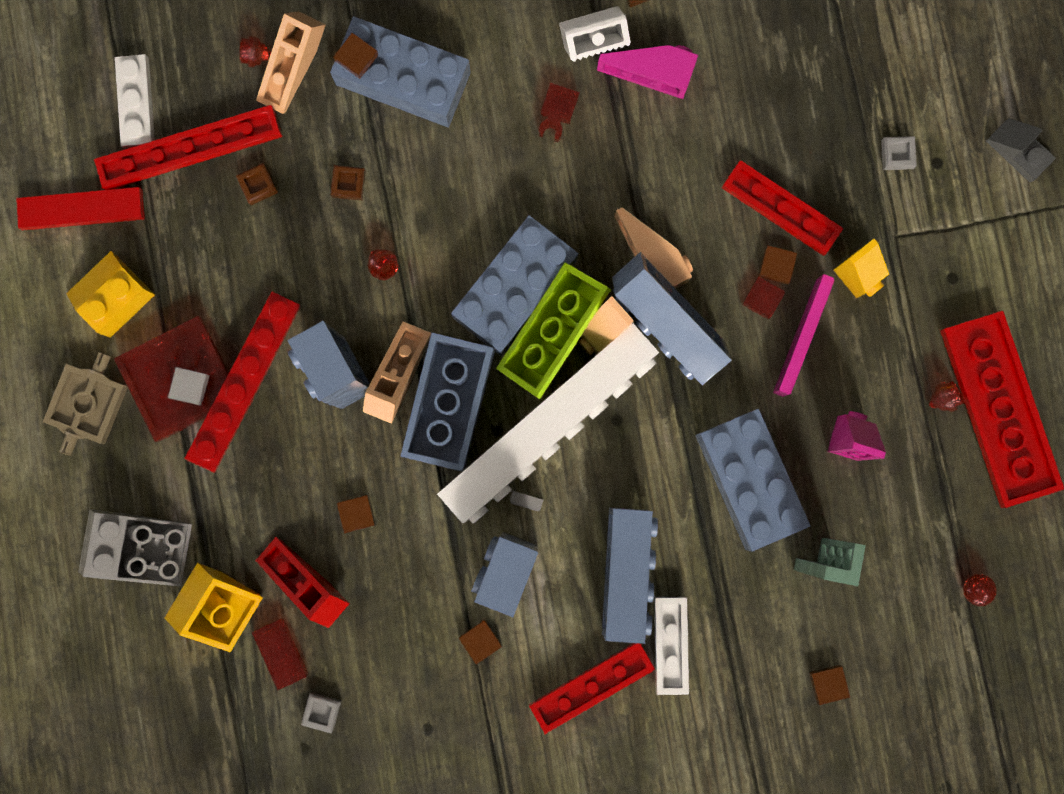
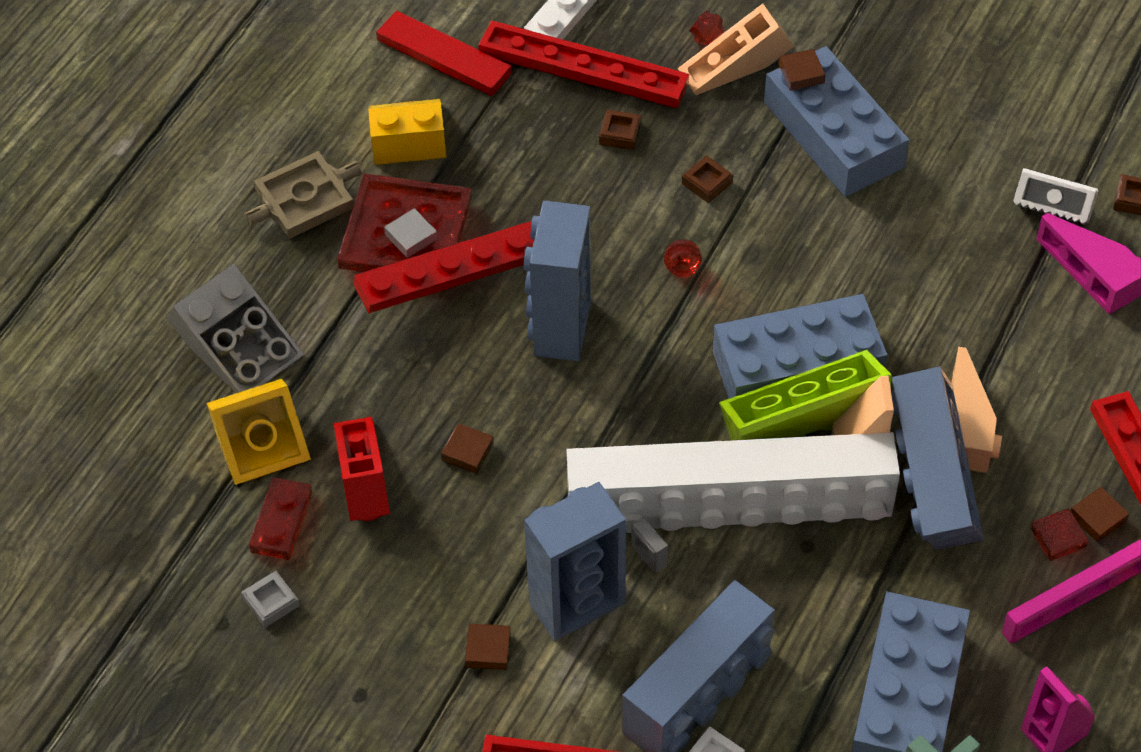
camera: 40 degrees right, 30 degrees down
light nougat slope [363,321,431,424] -> none
sand blue brick [401,333,495,472] -> none
clear red plate [539,83,580,143] -> none

